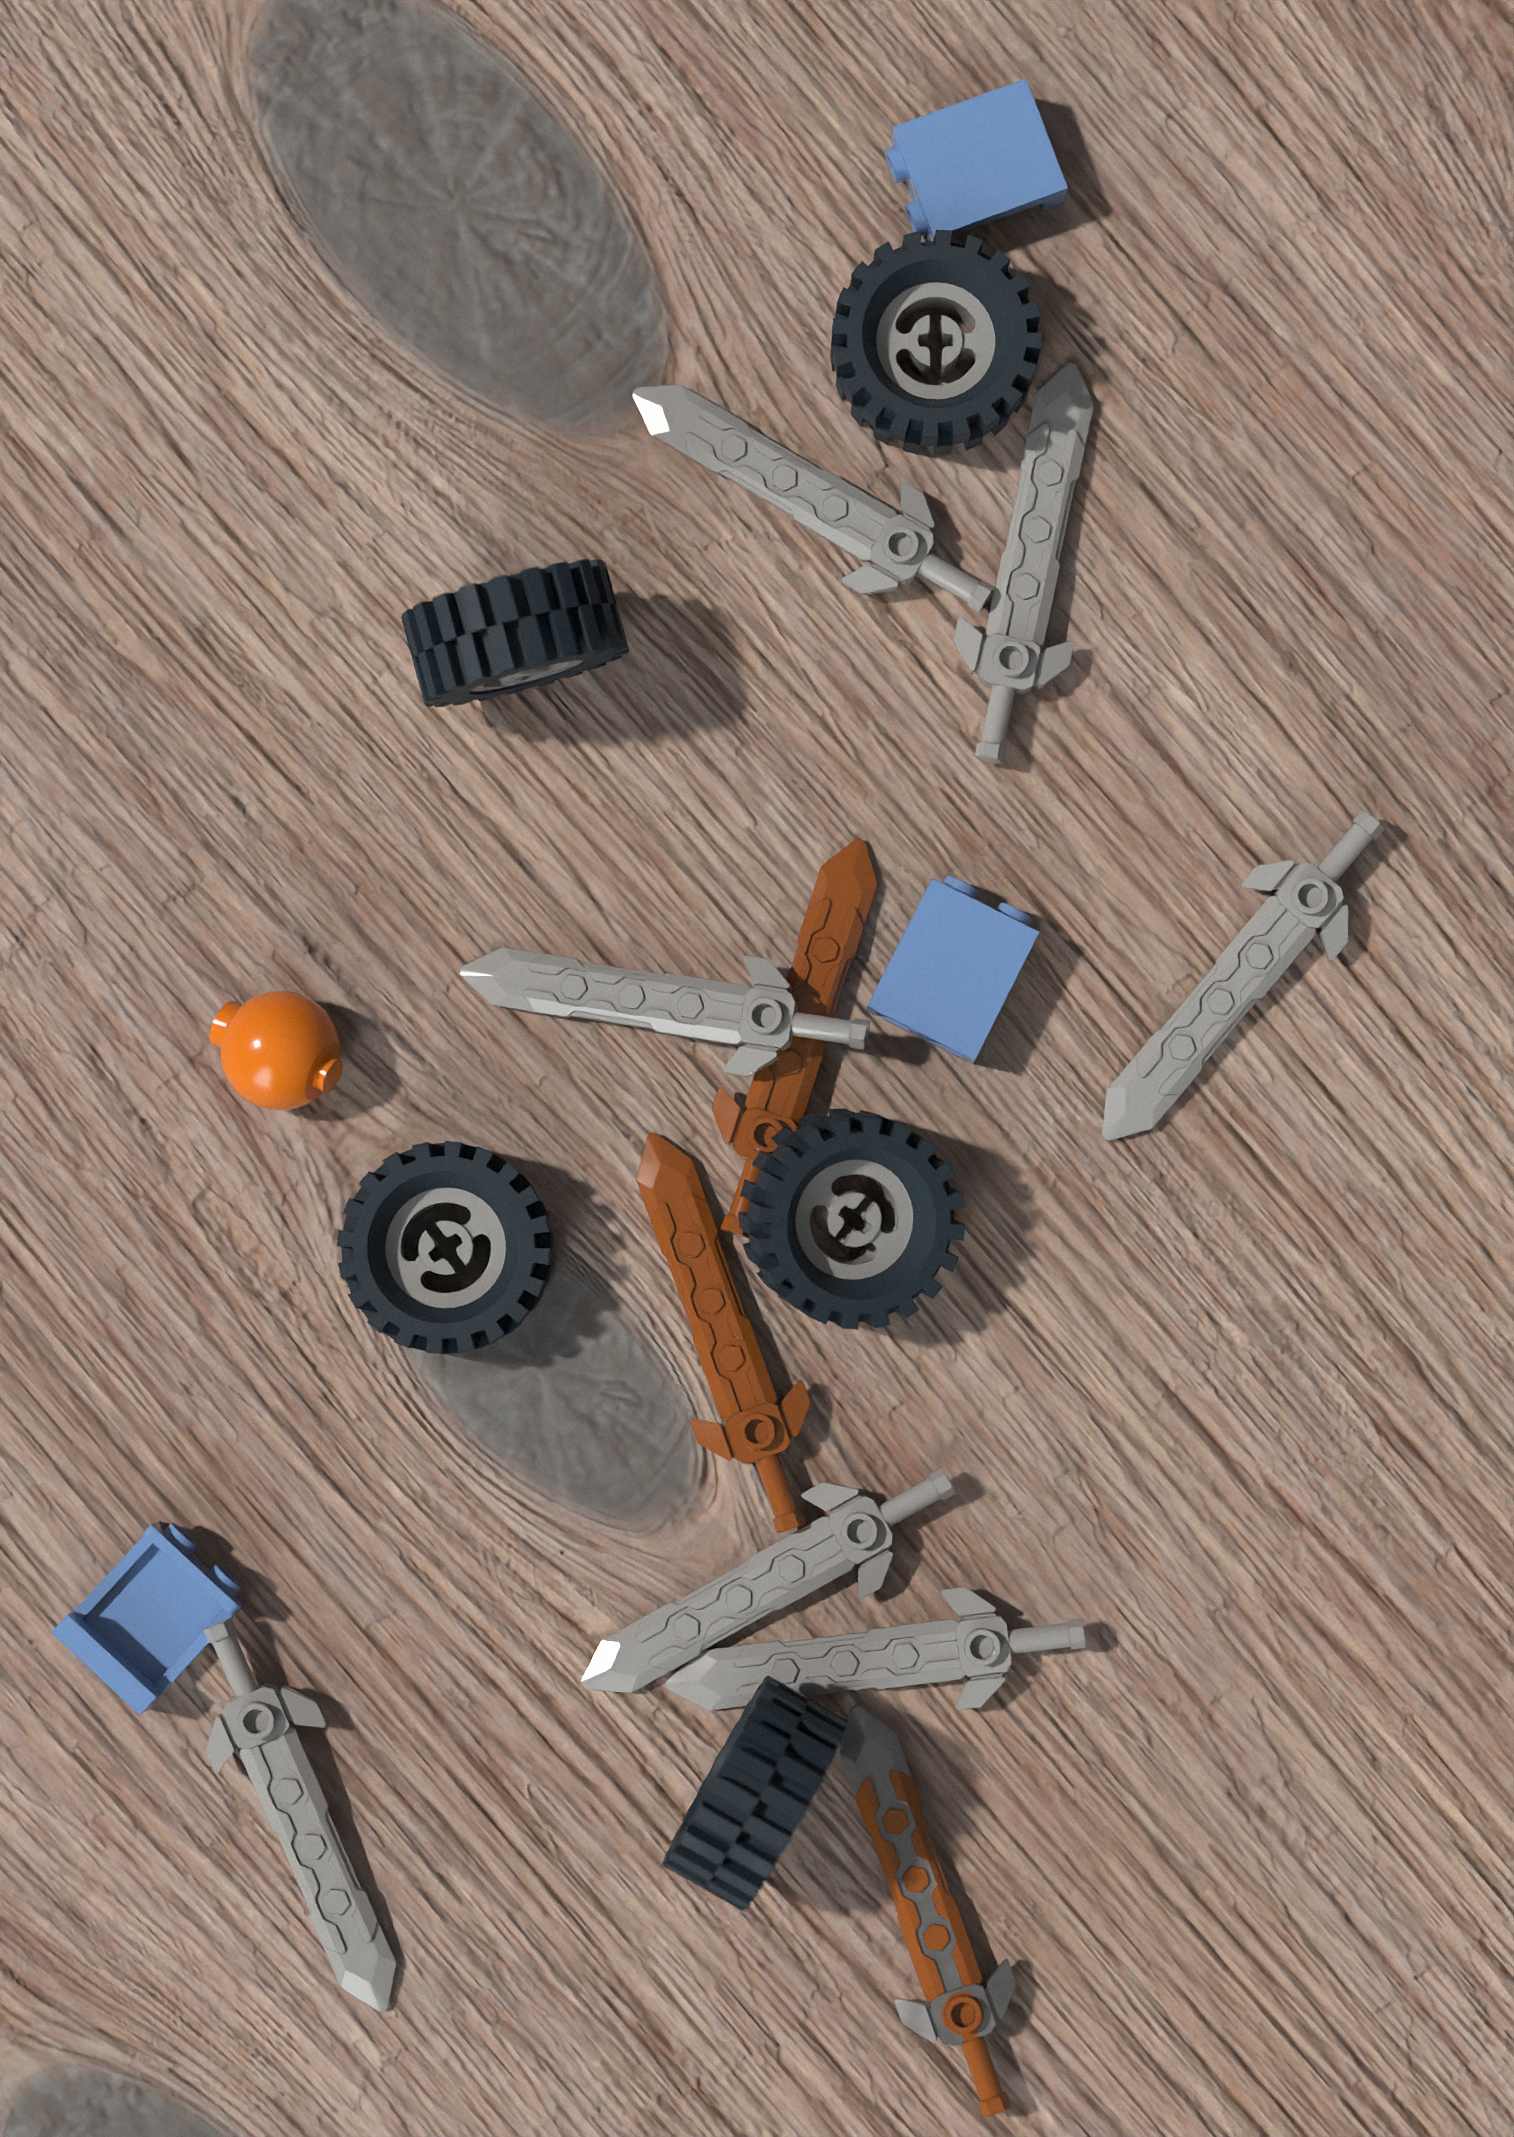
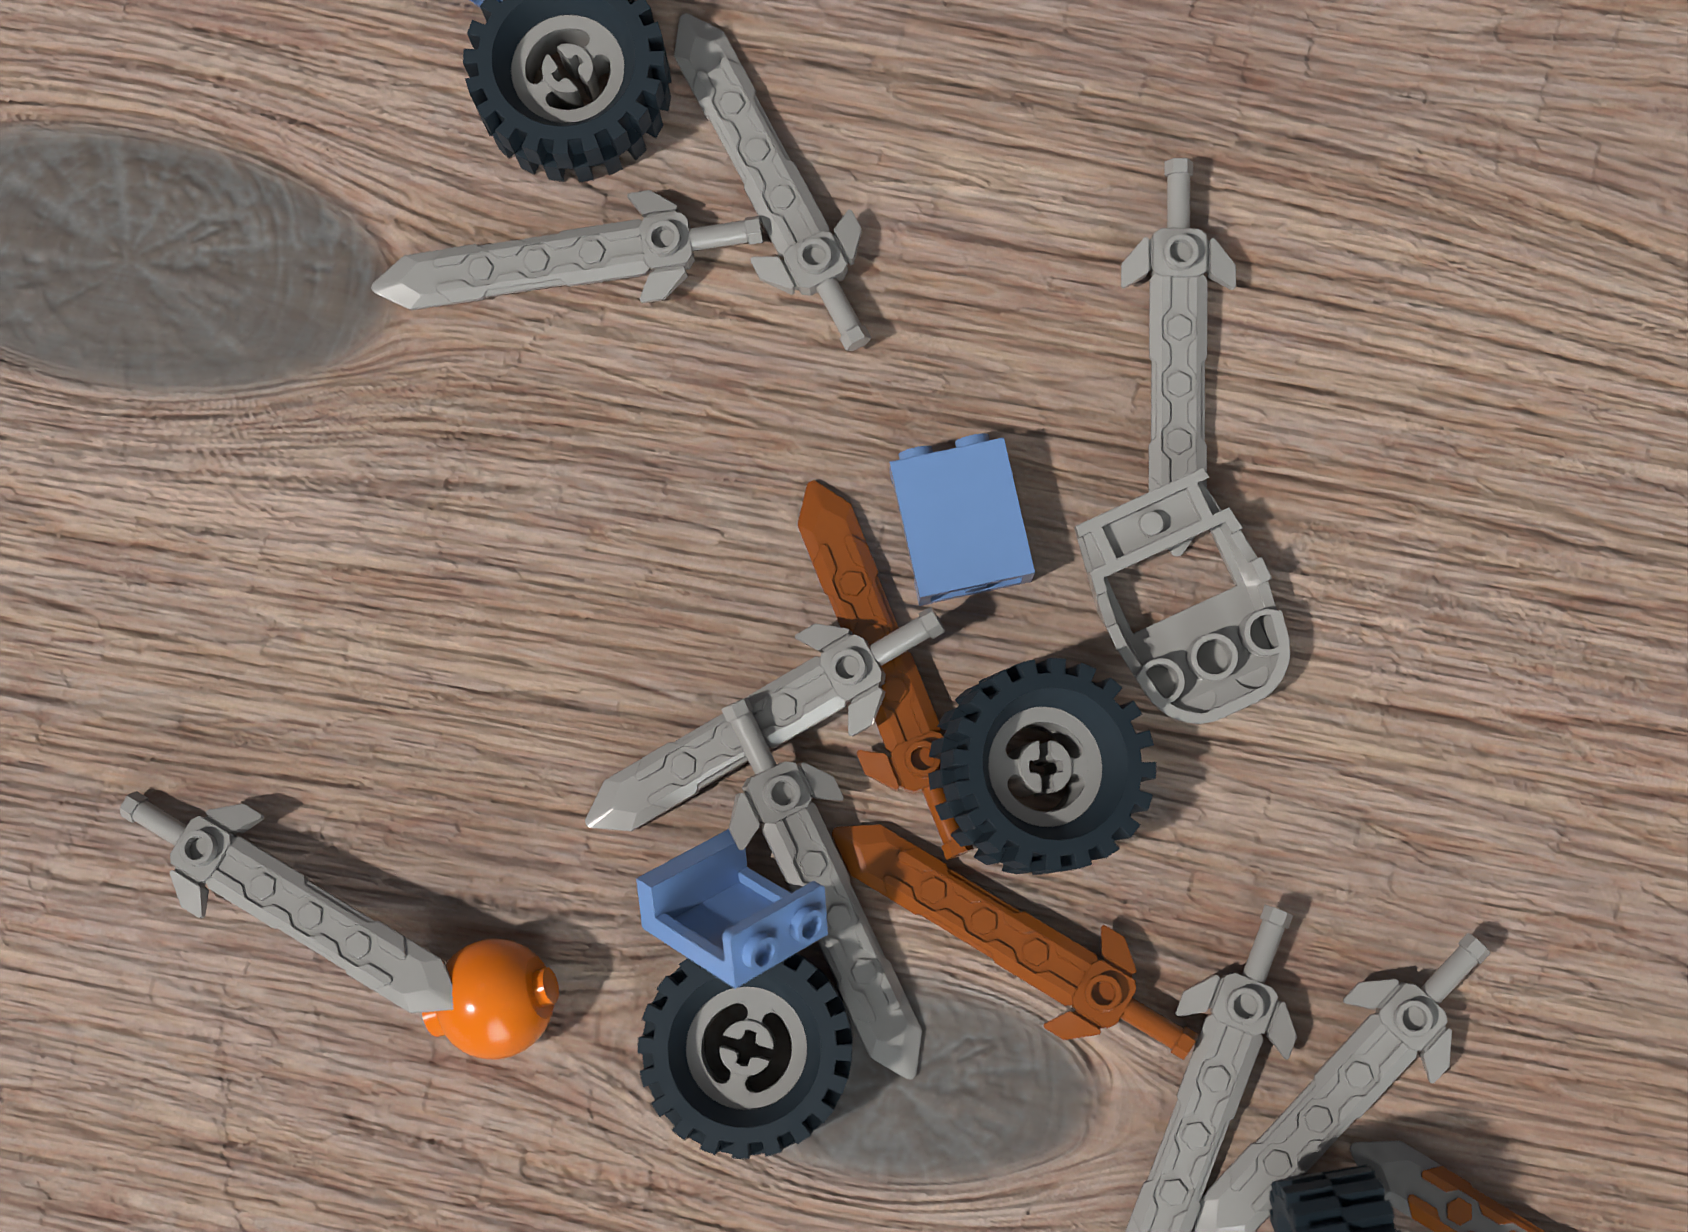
camera: 30 degrees left, 5 degrees down
black wheel [401,559,629,707] -> none
none -> light grey sword [119,791,453,1013]
none -> medium blue panel [636,829,828,989]
none -> light grey sword [721,697,922,1079]
none -> light grey slope [1074,468,1290,724]

